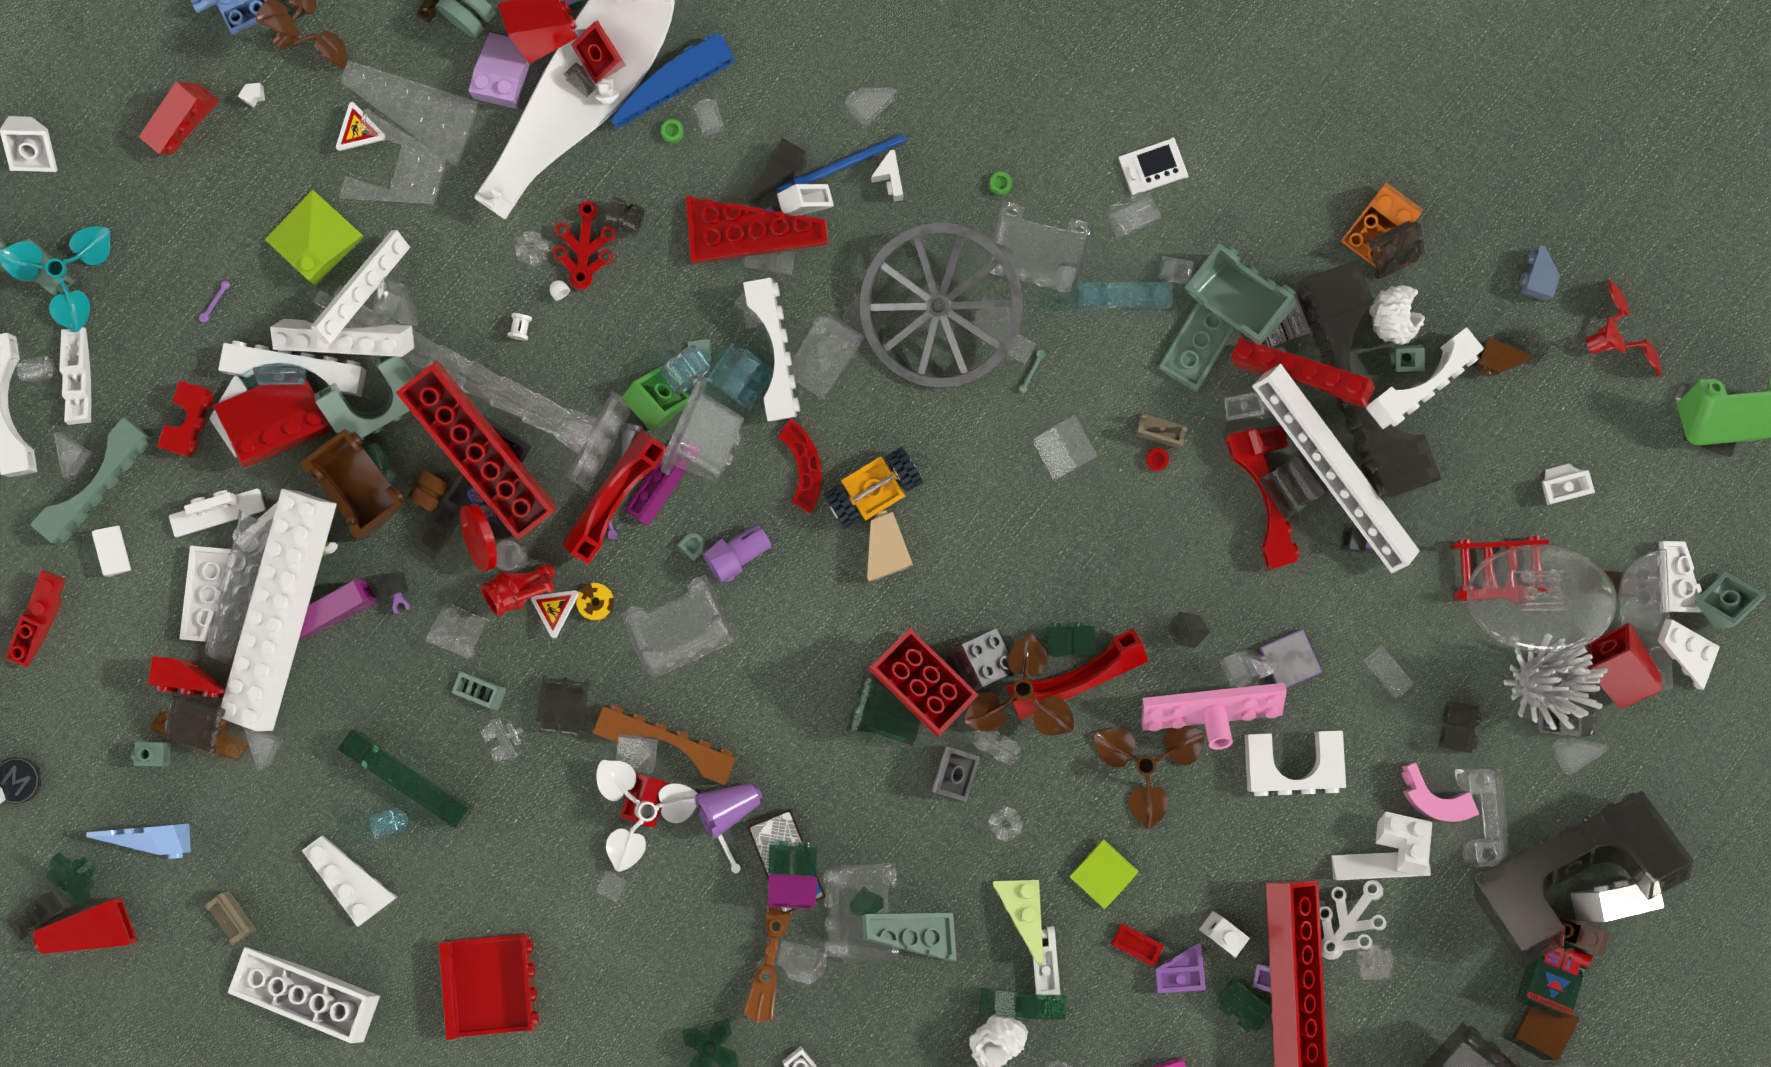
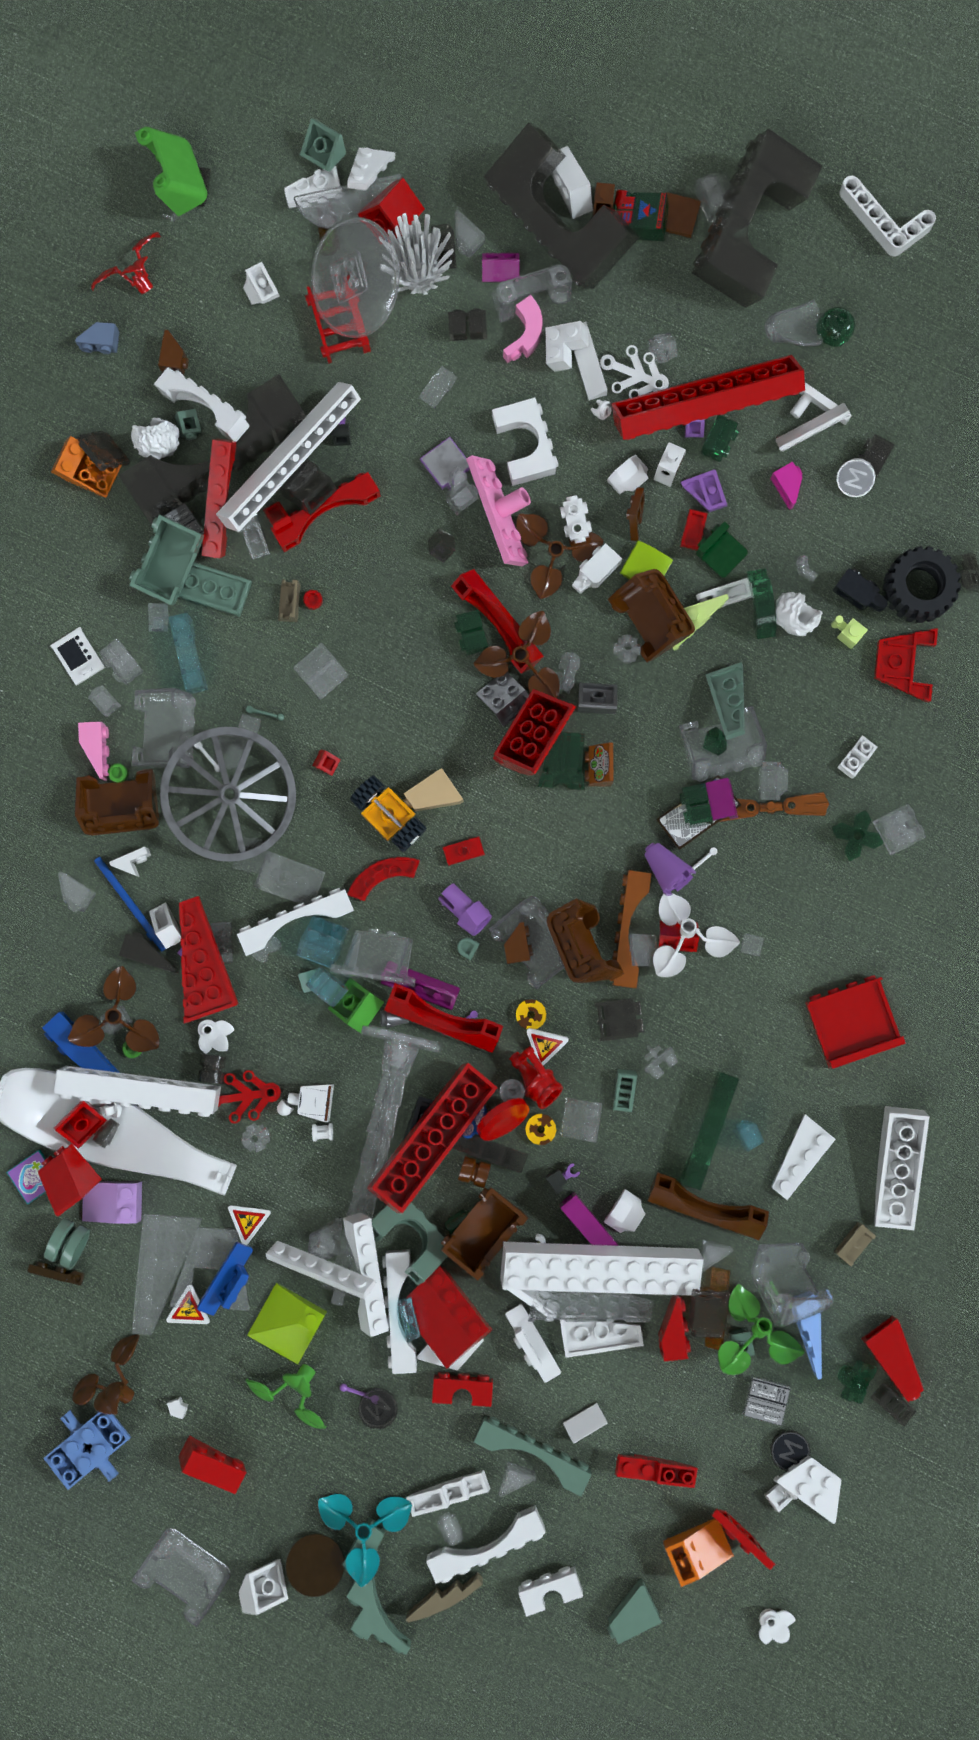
camera: 95 degrees left, 0 degrees up
none -> white brick [54,1066,221,1117]
none -> reddish brown plant [68,966,160,1052]
none -> reddish brown windscreen [75,769,159,835]
none -> bright pink slope [78,722,110,781]
none -> clear brick [88,685,121,717]
none -> clear windscreen [131,1528,231,1627]
none -> white hinge [194,742,220,772]
none -> blue bracket [197,1242,253,1315]
none -> white plate [198,1019,234,1054]
none -> piece [228,1205,271,1245]
none -> bright green plant [245,1364,327,1429]
none -> dark brown piece [286,1534,344,1597]
none -> white torso [288,1084,334,1122]
none -> red slope [312,749,341,776]
none -> clear smoke tile [358,1388,398,1429]
none -> red plate [443,836,485,866]
none -> magenta panel [482,253,519,282]
none -> reddish brown slope [504,922,533,964]
none -> yellow piece [525,1113,556,1145]
none -> reddish brown windscreen [546,898,624,983]
none -> white brick [560,496,592,543]
none -> white hinge [572,543,622,594]
none -> slope [584,743,614,787]
none -> white plate [591,400,612,420]
none -> white slope [604,1189,645,1233]
none -> white slope [607,455,649,495]
none -> reddish brown windscreen [608,569,695,663]
none -> reddish brown wing [626,487,645,541]
none -> reddish brown arch [648,1172,769,1240]
none -> dark green bracket [696,521,748,578]
none -> bright green plant [718,1284,805,1375]
none -> light grey tile [742,1375,791,1426]
none -> clear windscreen [752,1243,833,1327]

